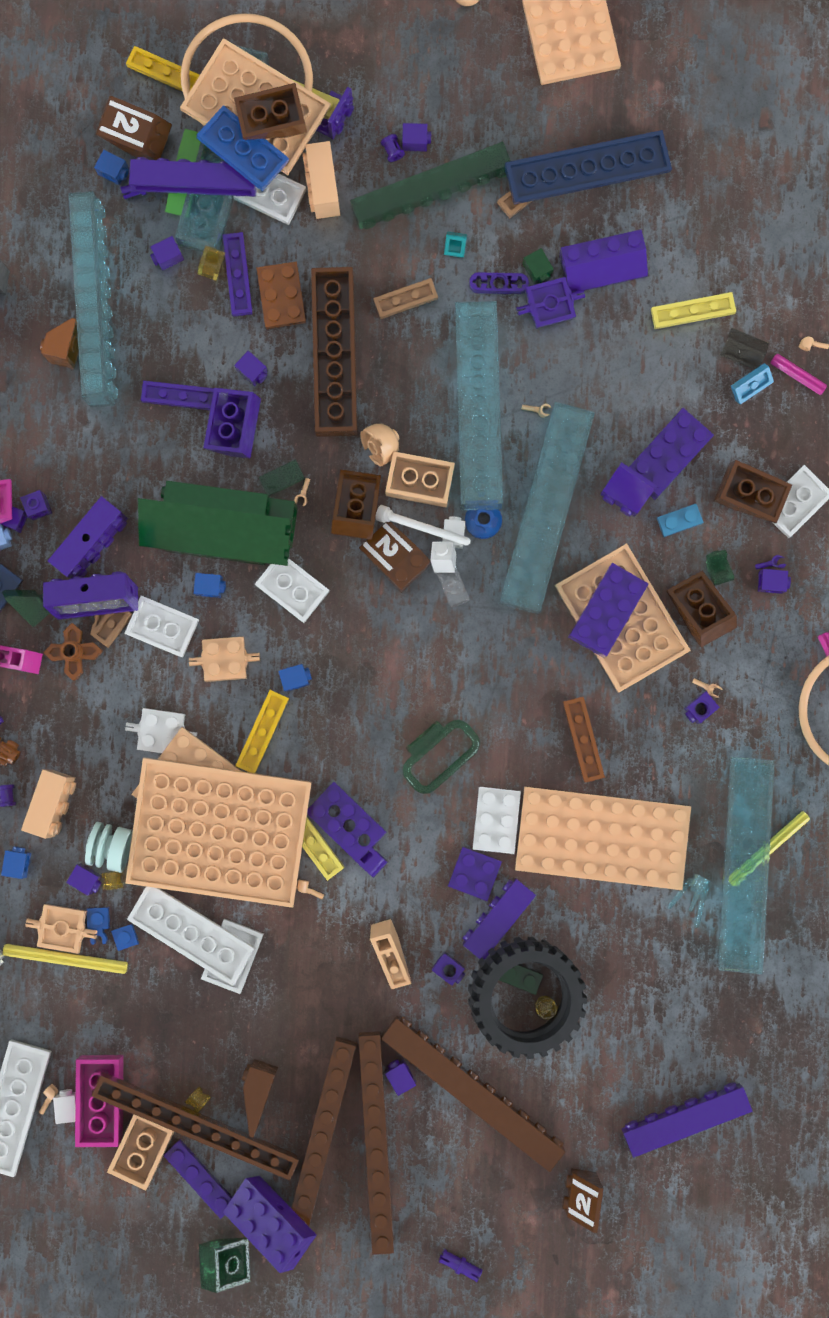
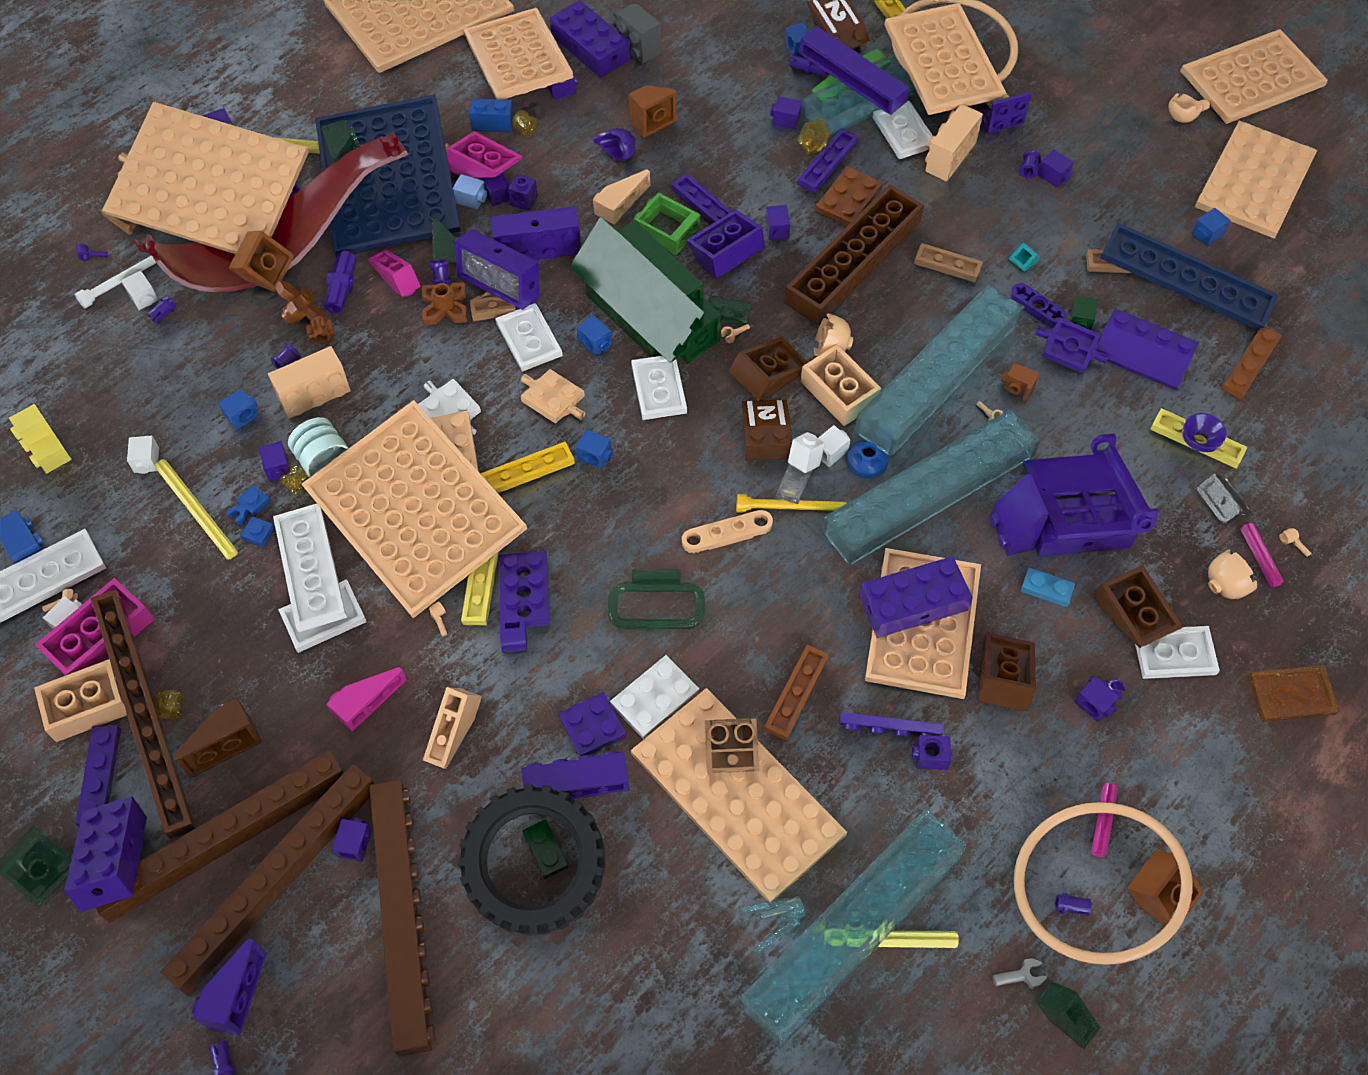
camera: 40 degrees right, 25 degrees down
light nougat plate [26,904,97,953] -> none
clear light blue brick [68,191,118,407] -> none
blue plate [197,105,289,191] -> none
reddish brown slope [234,83,307,140] -> none
clear green brick [350,141,511,229] -> none
white piece [376,505,470,545] -> none
dark purple brick [432,951,465,986] -> none
clear yellow wheel [535,996,557,1019] -> none
light nougat hand [692,678,722,698] -> none
clear green bracket [706,549,734,586] -> none
dark azure plate [731,363,774,404] -> none
none -> dark purple slope [192,939,267,1036]
none -> dark pink slope [326,667,407,732]
none -> dark purple bush [429,259,451,285]
none -> dark purple hair [593,128,636,161]
none -> light nougat slope [593,169,650,225]
none -> bright green window [634,193,700,255]
none -> light nougat plate [682,510,773,554]
none -> medium nougat slope [705,718,759,774]
none -> yellow piece [736,494,849,513]
none -> dark purple plate [839,712,944,737]
none -> dark orange brick [1001,363,1039,402]
none -> dark purple door [1023,434,1158,539]
none -> dark purple piece [1182,413,1227,452]
none -> blue brick [1191,208,1231,246]
none -> light nougat cylinder [1208,550,1257,599]
none -> dark orange plate [1221,326,1283,400]

